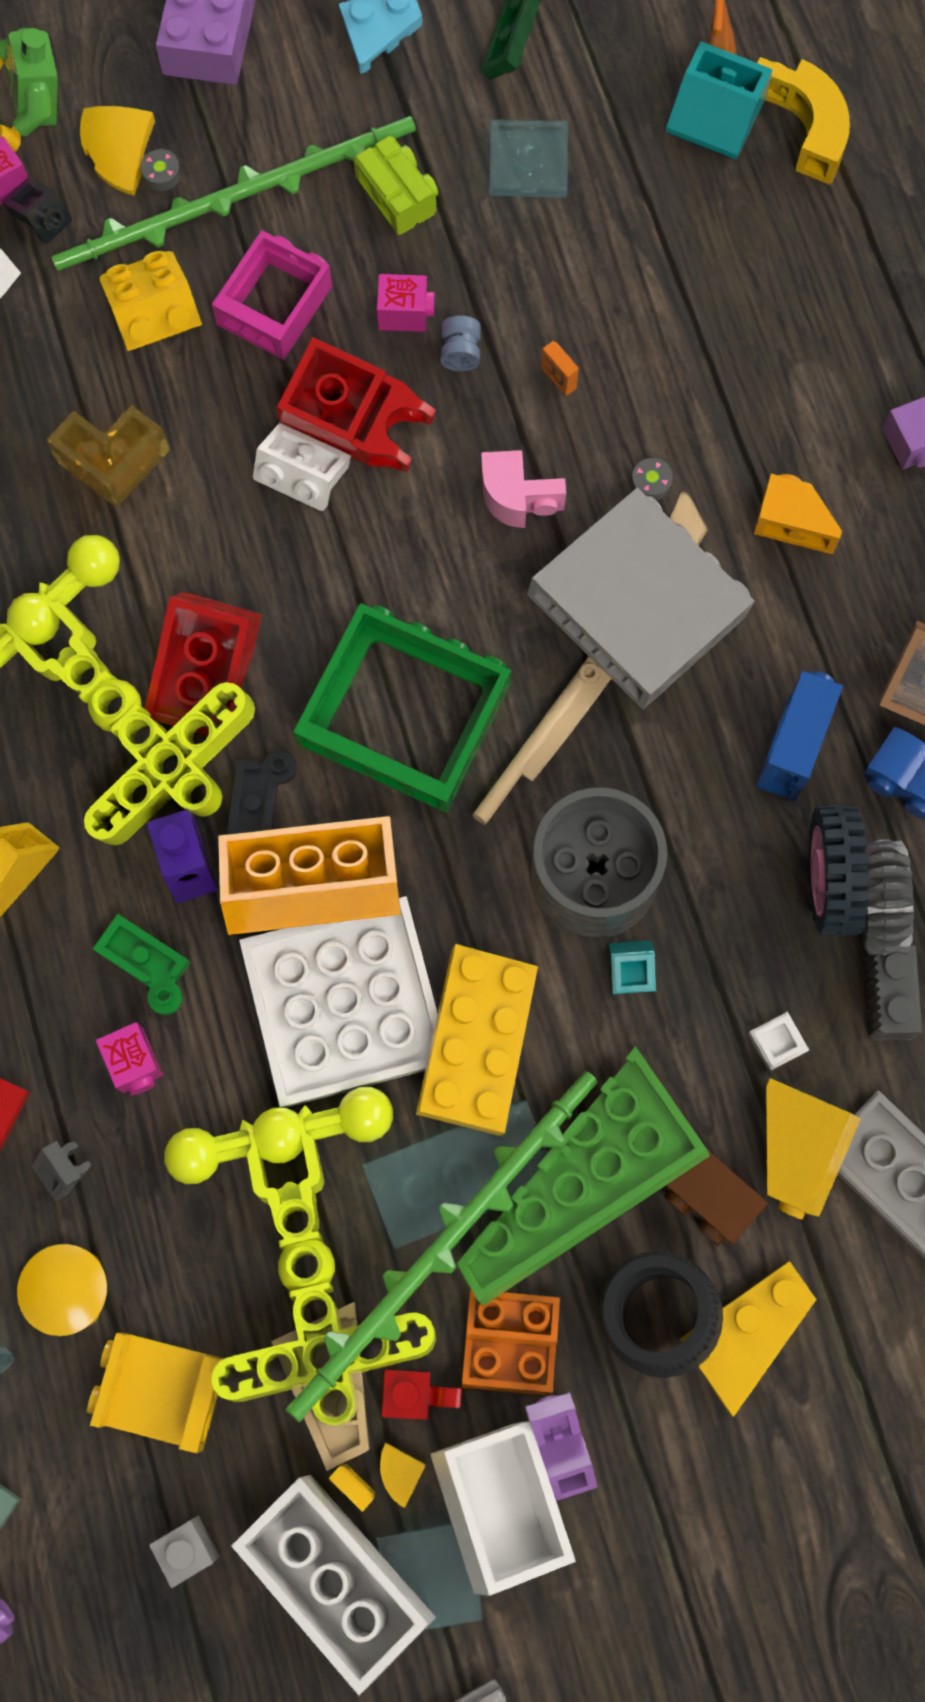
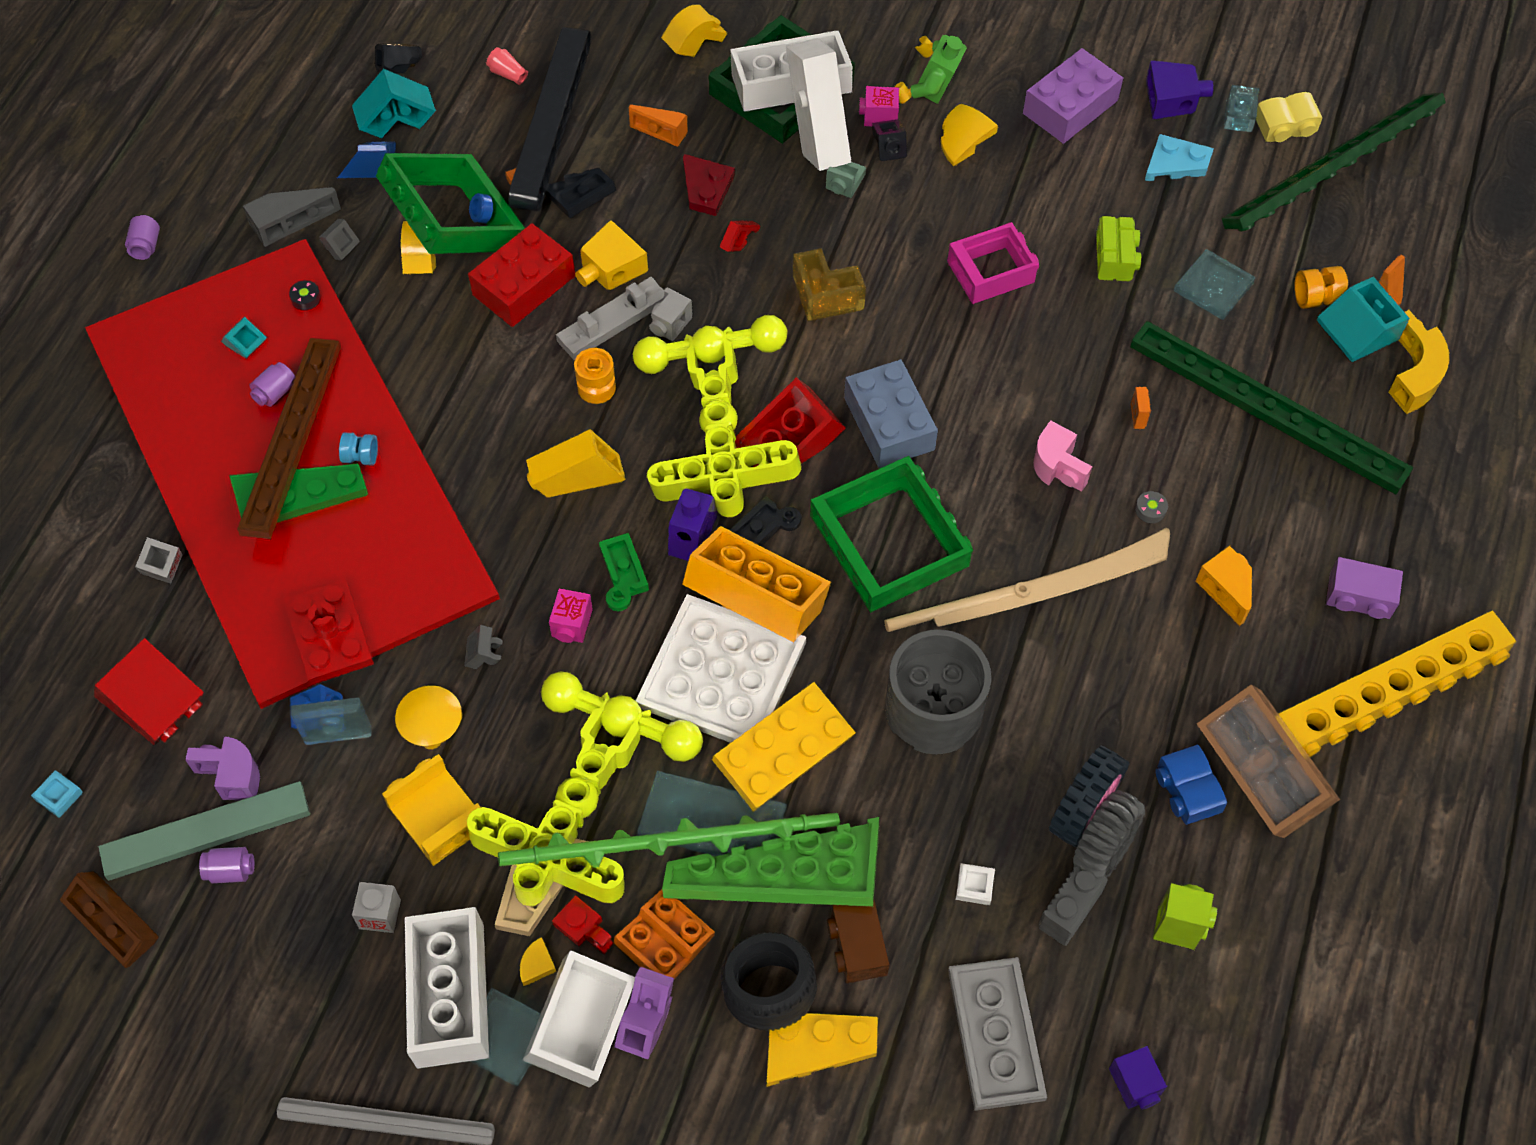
camera: 35 degrees right, 15 degrees down
bright green plant [51,116,416,272] -> none
yellow bracket [99,251,202,351] -> none
dark grey tile [140,149,181,191] -> none
white bracket [253,423,351,511] -> none
red brick [277,337,436,473] -> none
yellow tile [329,1463,376,1512] -> none
dark pink brick [377,274,435,332] -> none
sand blue wheel [440,316,481,371] -> none
light grey brick [527,487,755,710] -> none
teal slope [608,941,656,994] -> none
blue window [756,671,843,802] -> none
yellow slope [766,1078,861,1220] -> none
none -> sand green bracket [826,162,866,198]
none -> sand blue brick [844,360,938,469]
none -> dark green plate [1130,321,1414,495]
none -> light orange wheel [1294,266,1348,309]

